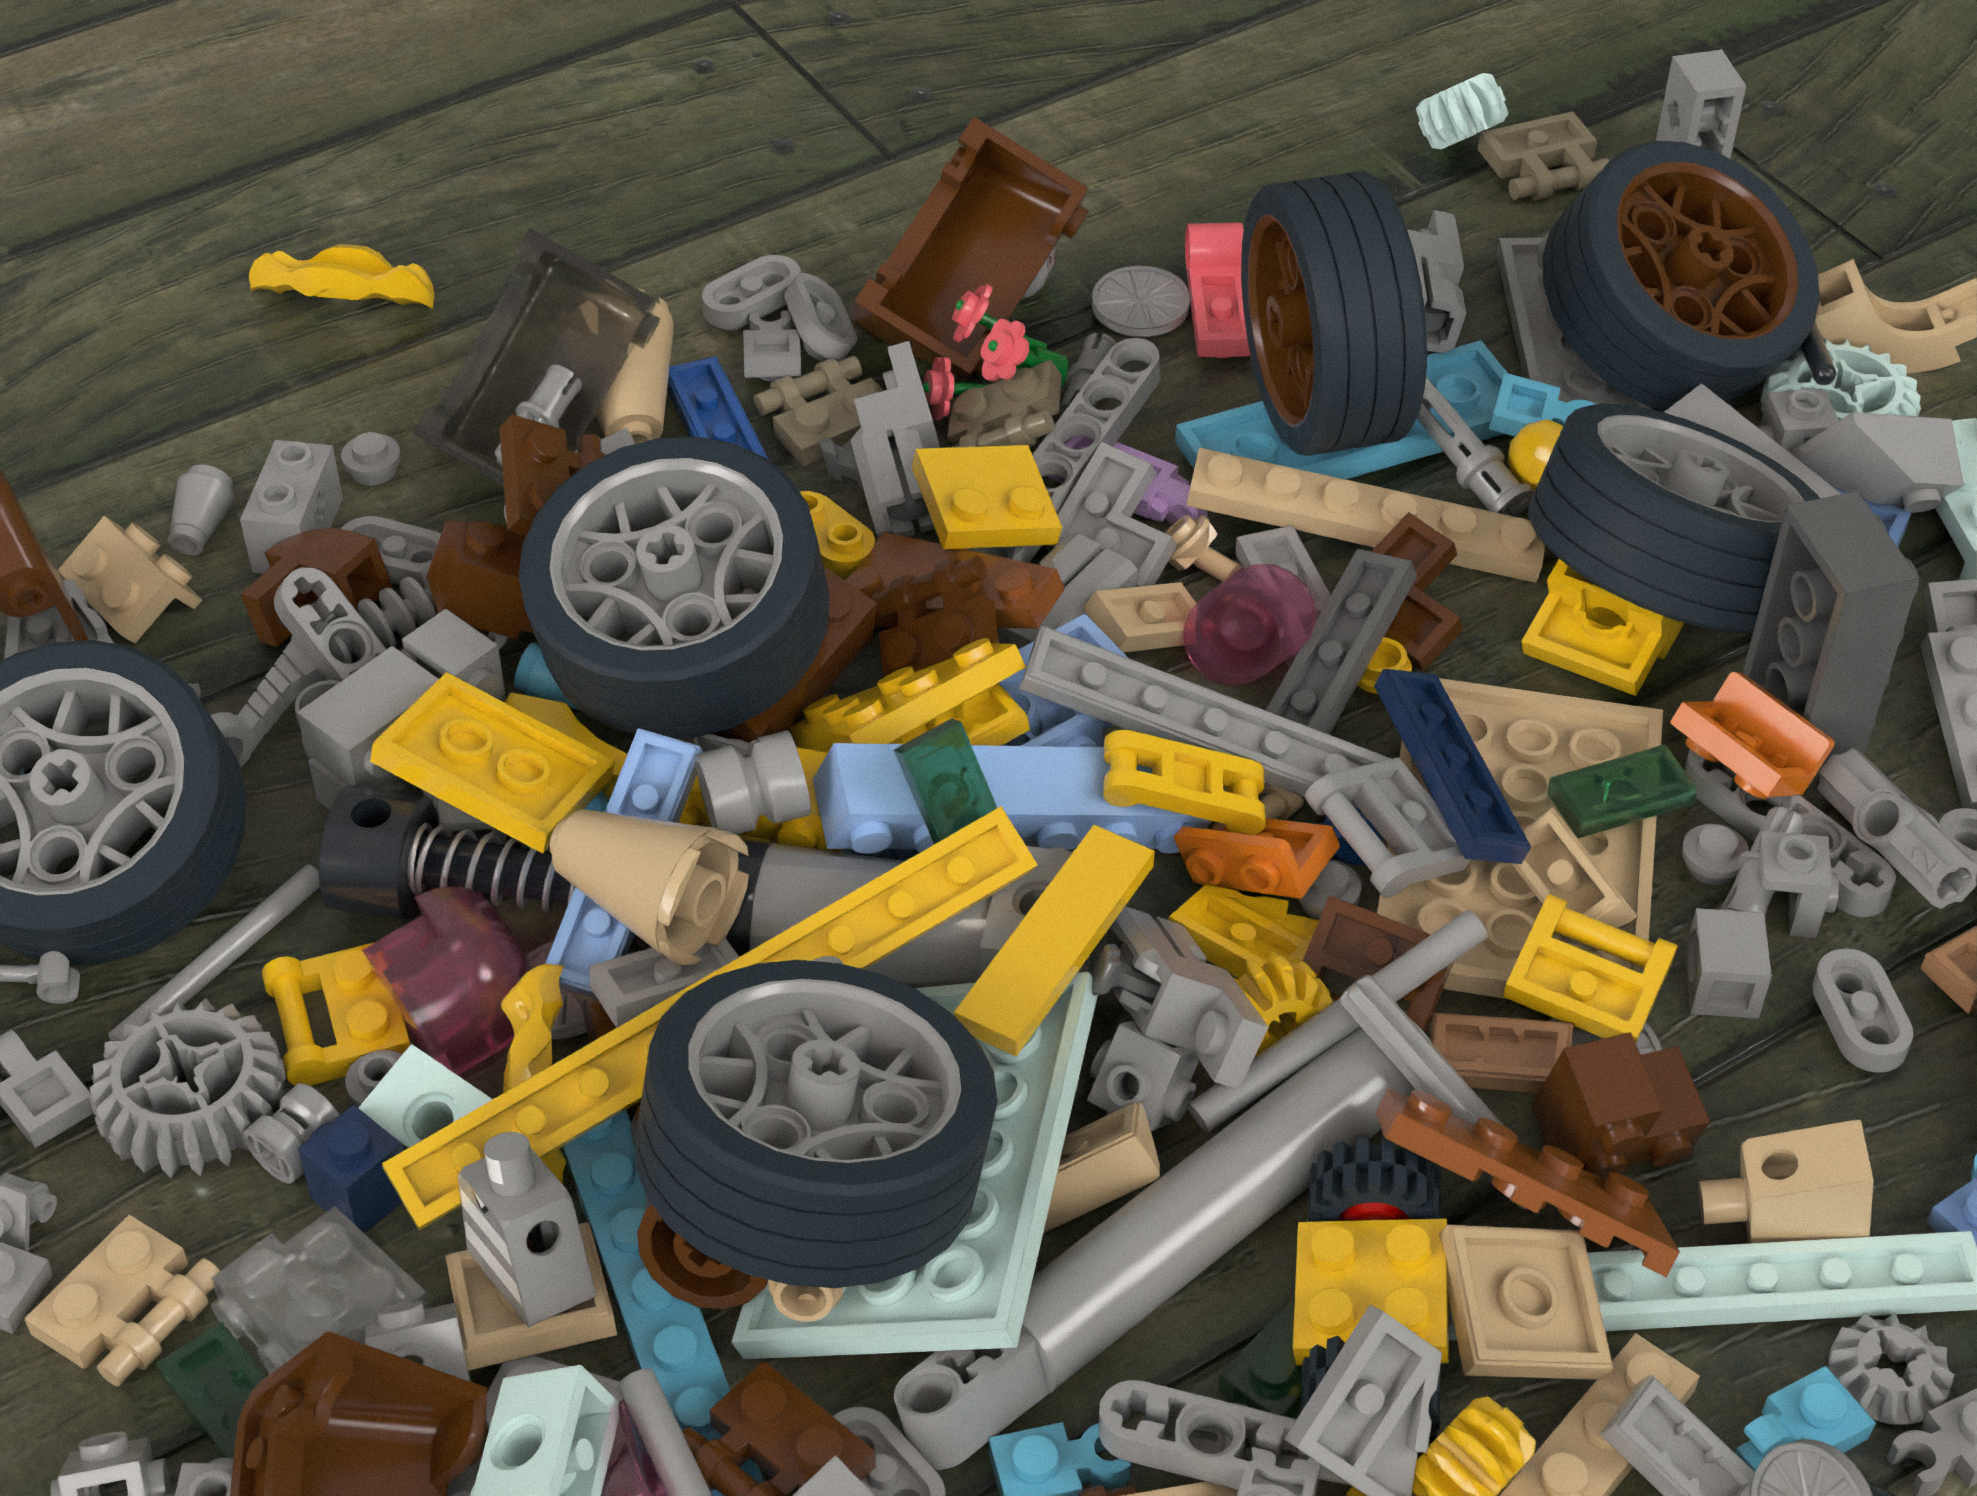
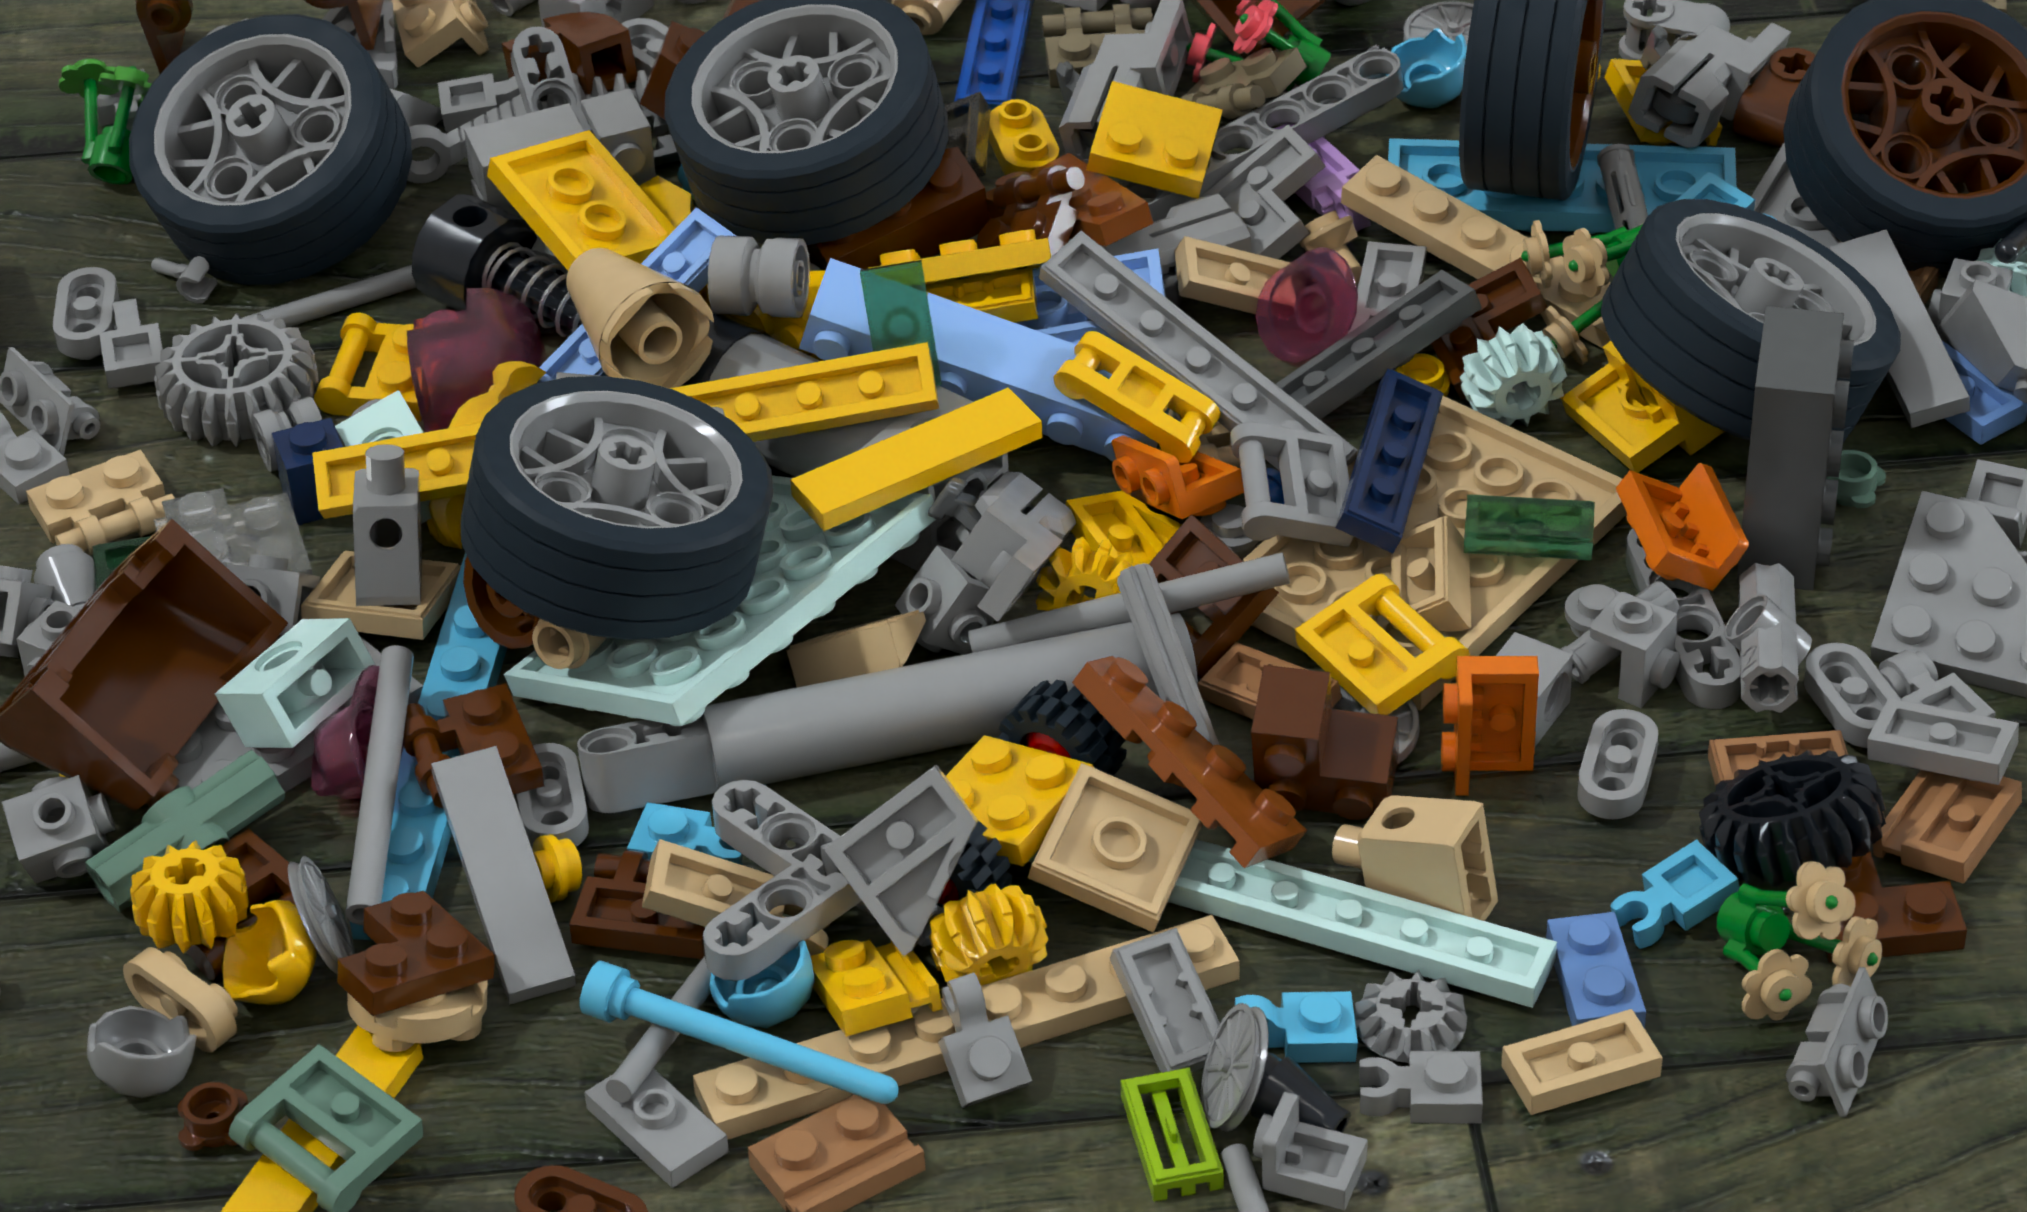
camera: 30 degrees right, 5 degrees down
none -> light grey cone [34,544,98,609]
none -> light grey plate [438,73,534,133]
none -> medium azure hair [1385,28,1467,108]
none -> orange bracket [1441,656,1539,796]
none -> light aqua gear [1459,323,1567,426]
none -> tan plant [1521,220,1643,365]
none -> reddish brown piece [1733,47,1816,148]

